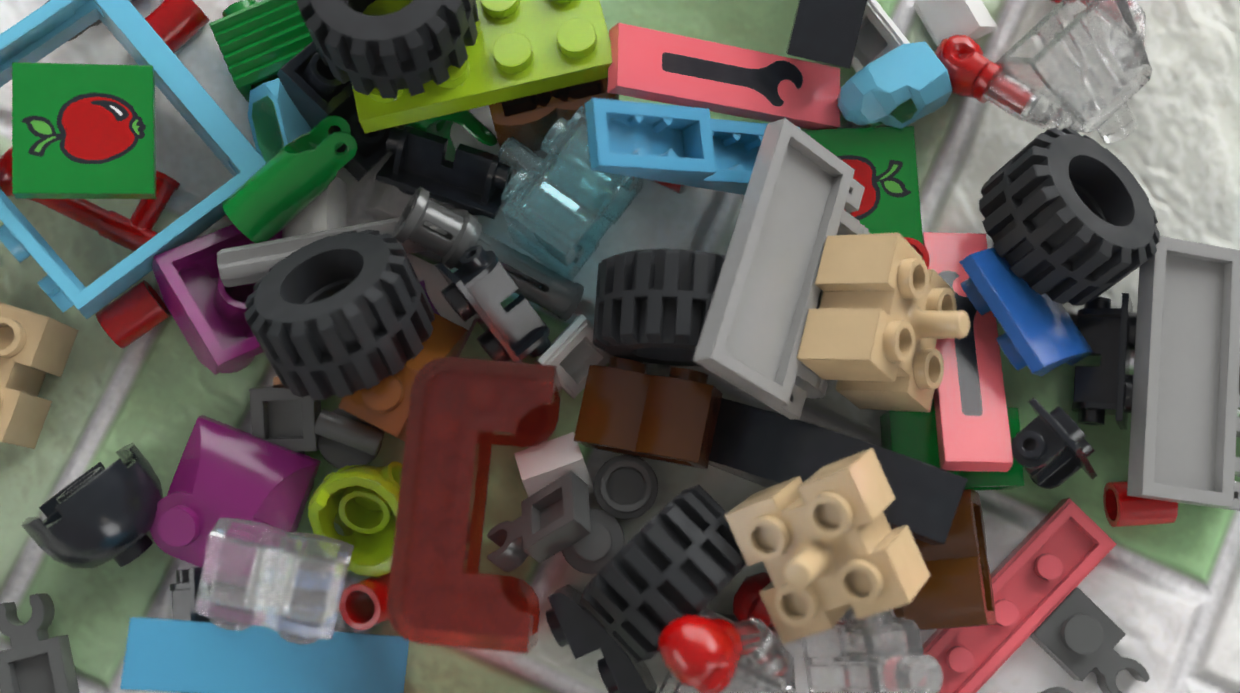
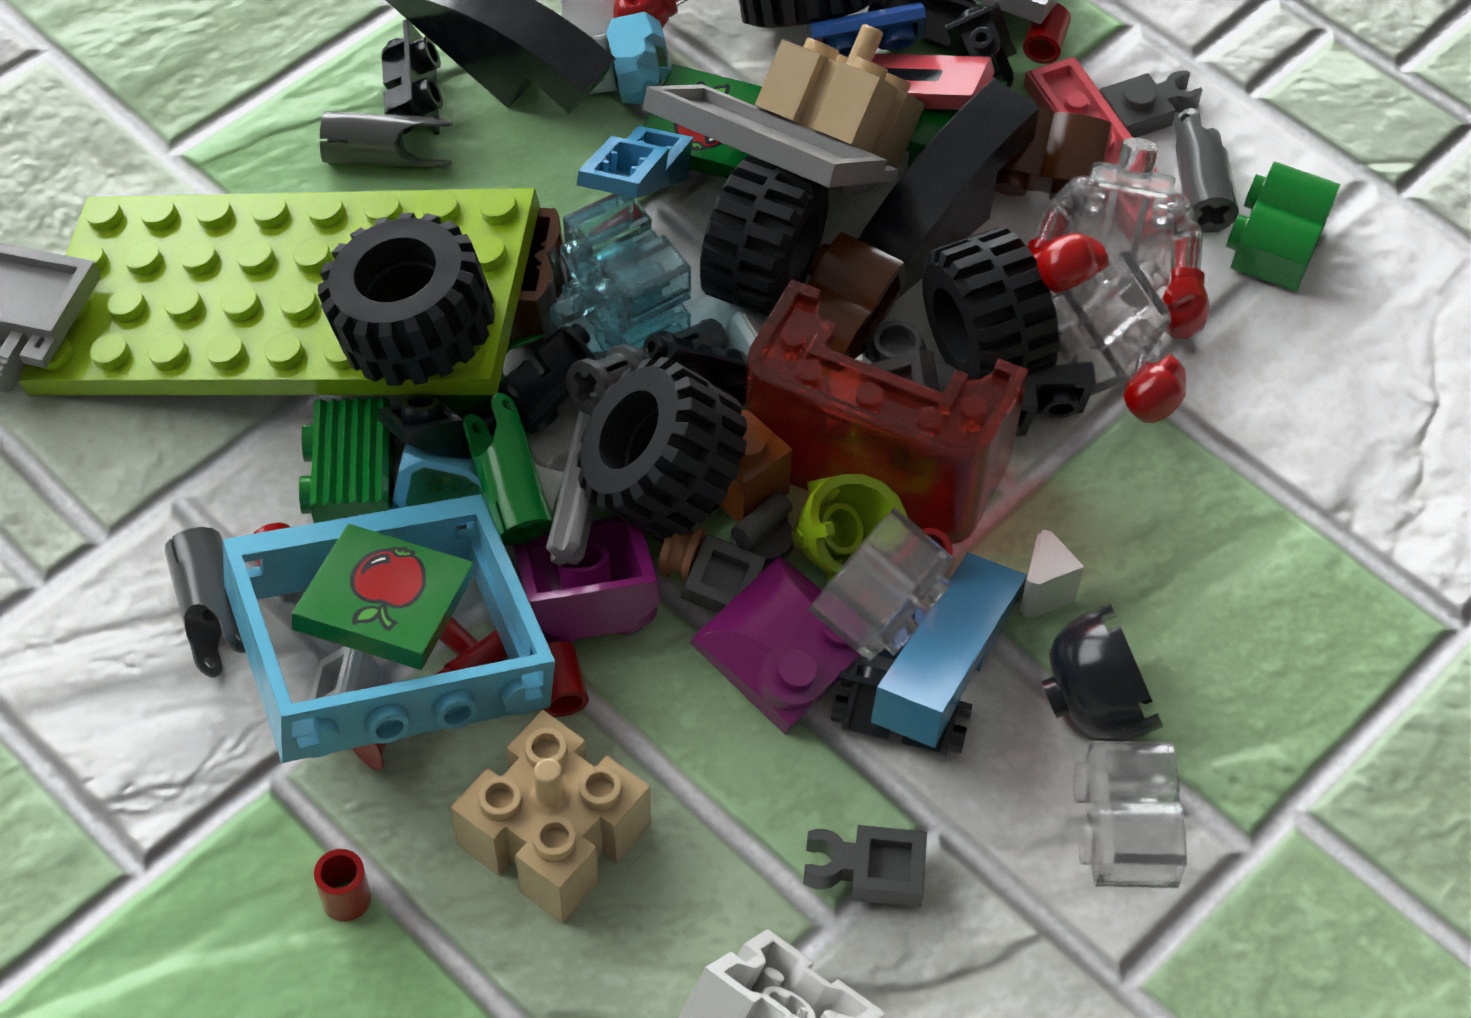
camera: 70 degrees left, 25 degrees down
black cylinder [22,443,163,568] -> none
coral tile [607,23,840,130] -> none
tan brick [725,448,930,644] -> none

